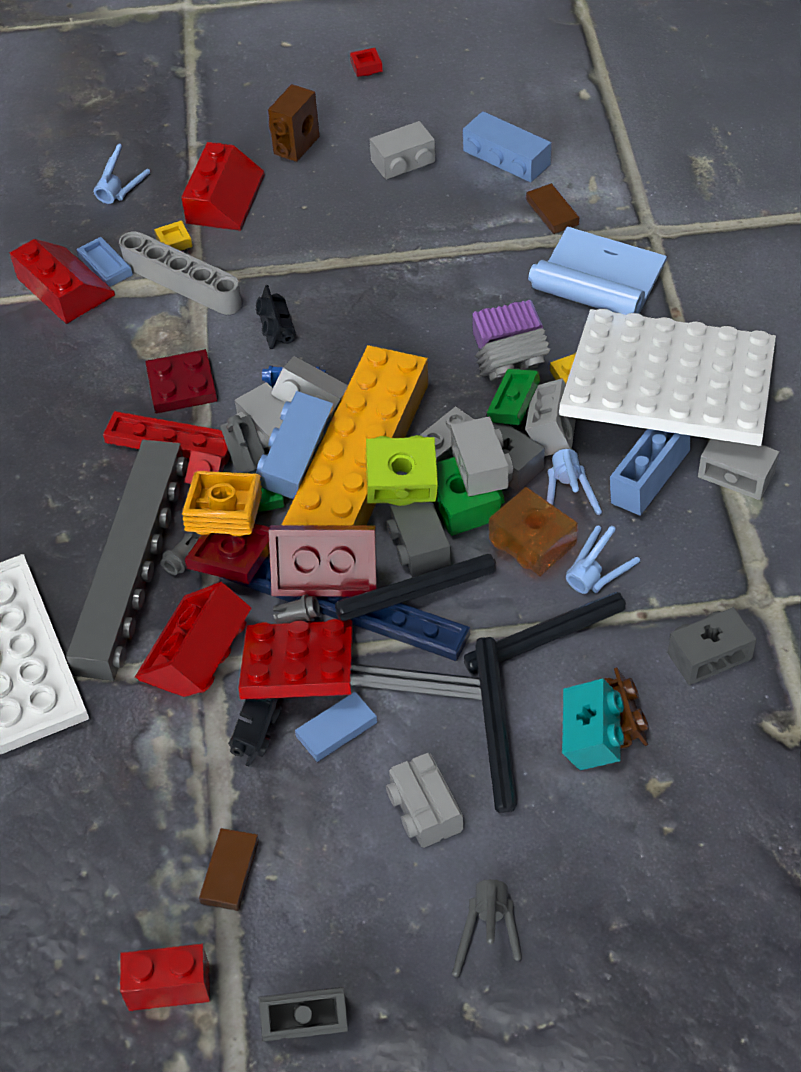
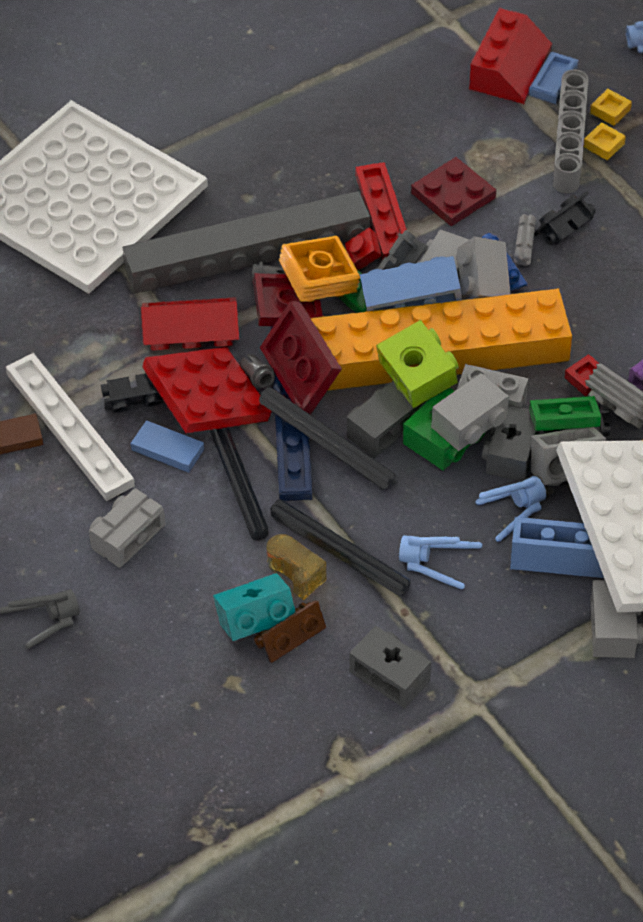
camera: 60 degrees right, 0 degrees up
black axle [475,637,517,813] -> none
clear orange brick [489,487,578,576] -> none
none -> white plate [6,353,135,501]
none -> clear yellow leg [266,534,327,600]
none -> light grey axle [514,214,536,267]
none -> red plate [564,354,600,397]
none -> yellow plate [583,122,626,160]

